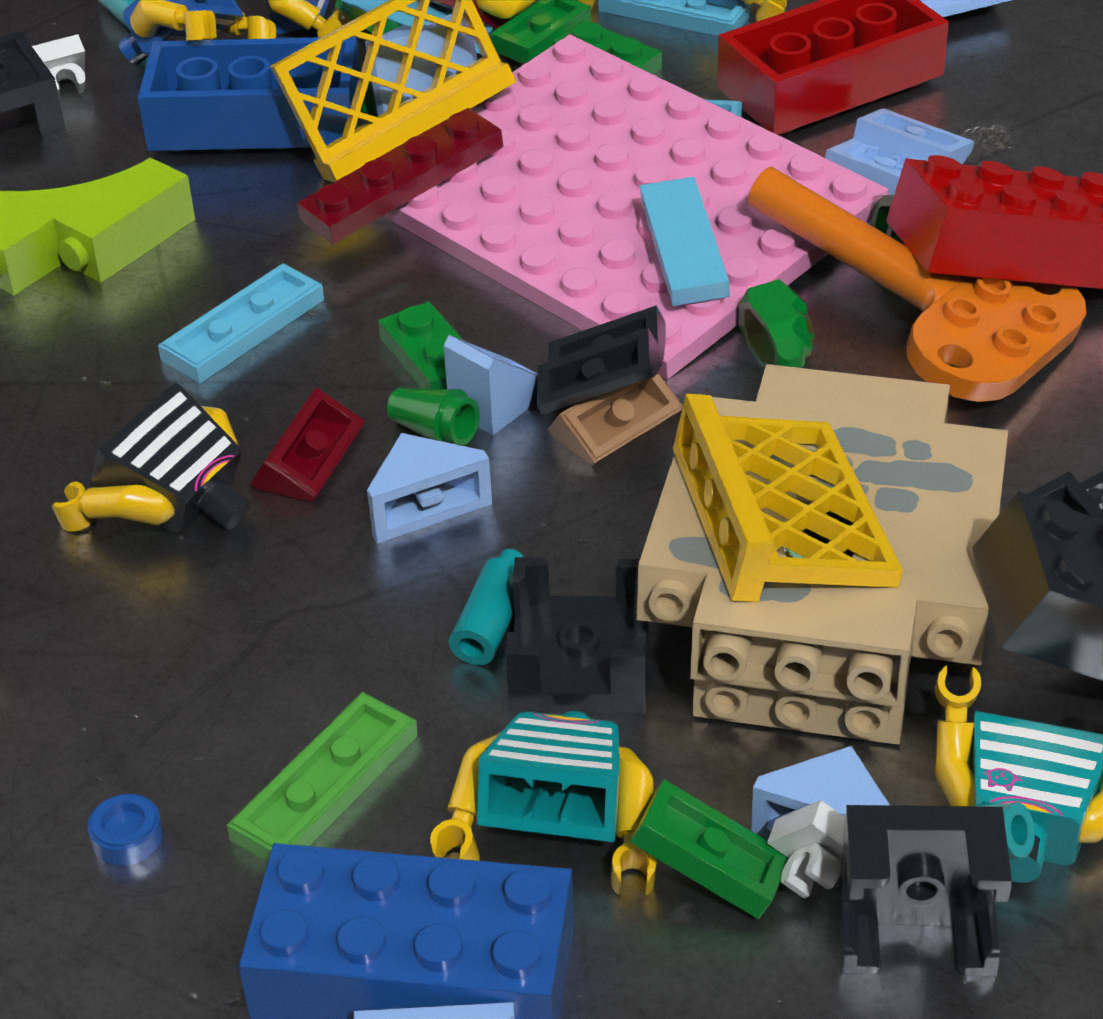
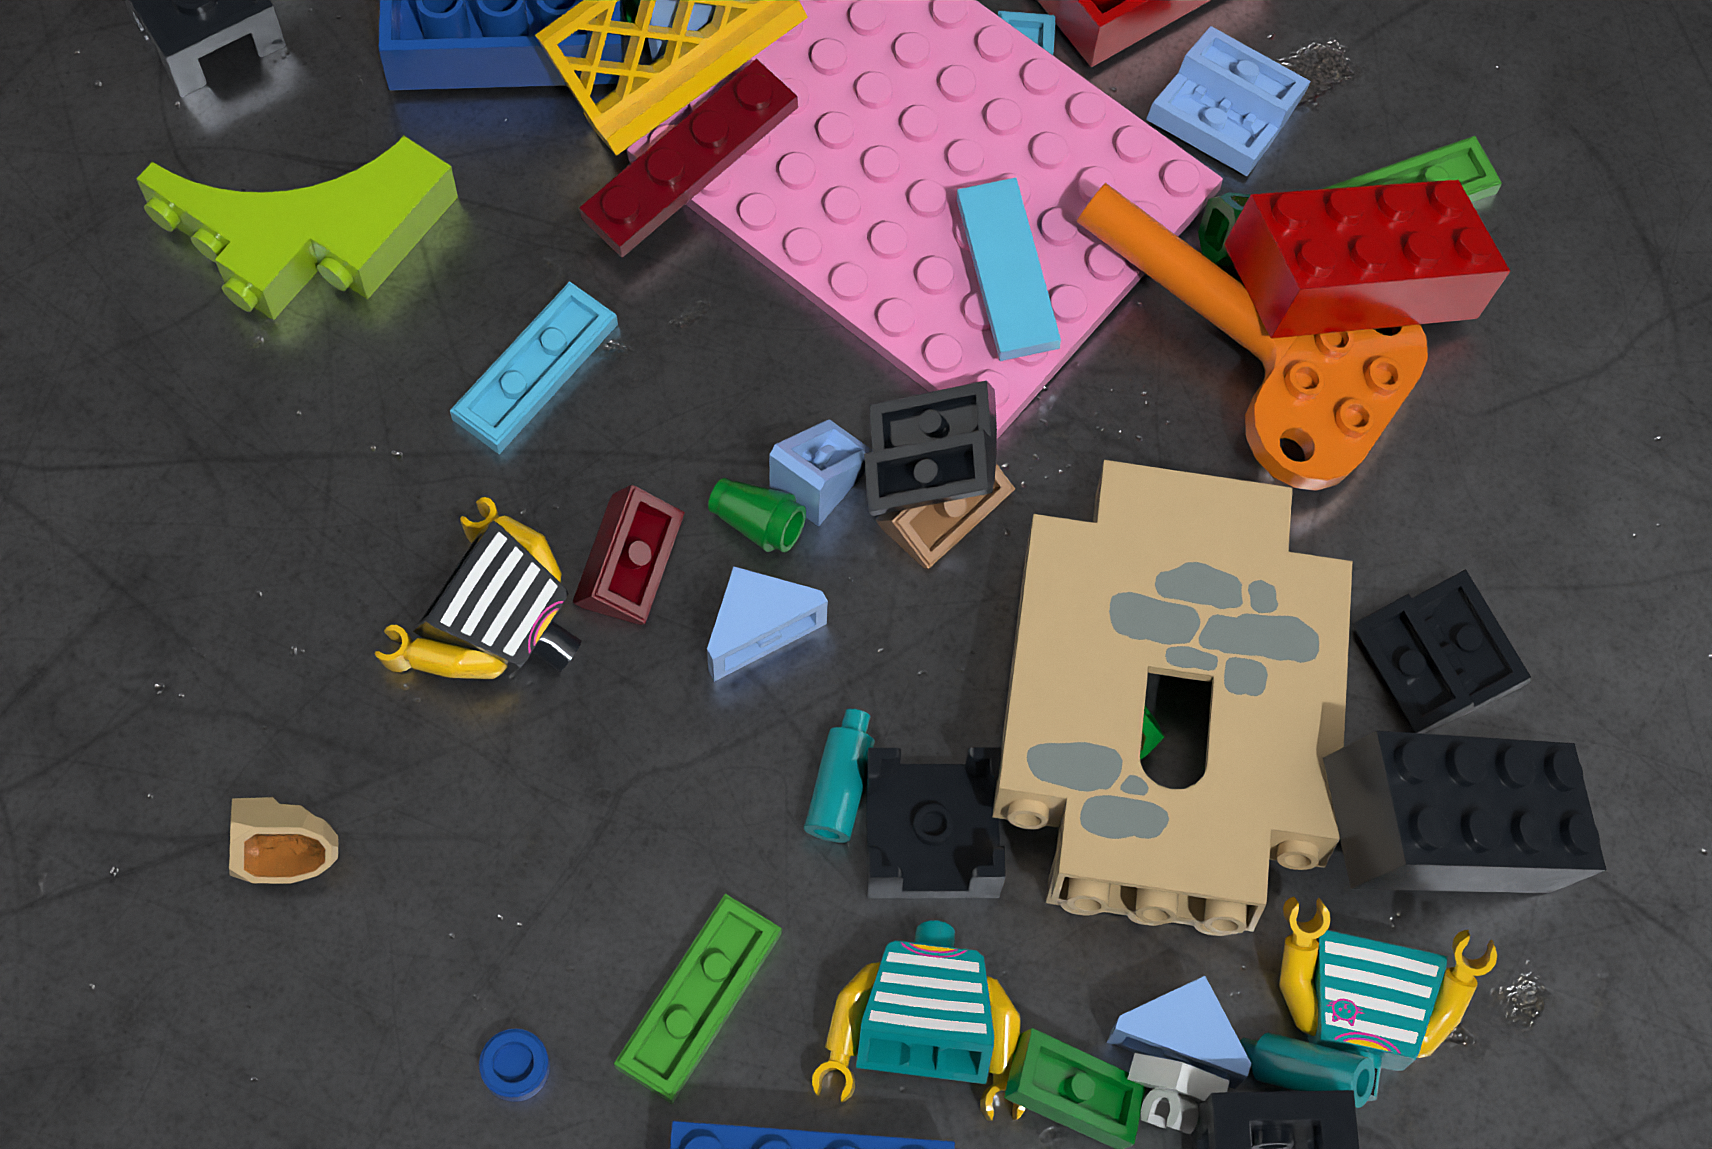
camera: 10 degrees left, 25 degrees up
green plate [378,301,463,389] -> none
yellow fence [673,393,904,602] -> none
green rock [739,279,815,368] -> none

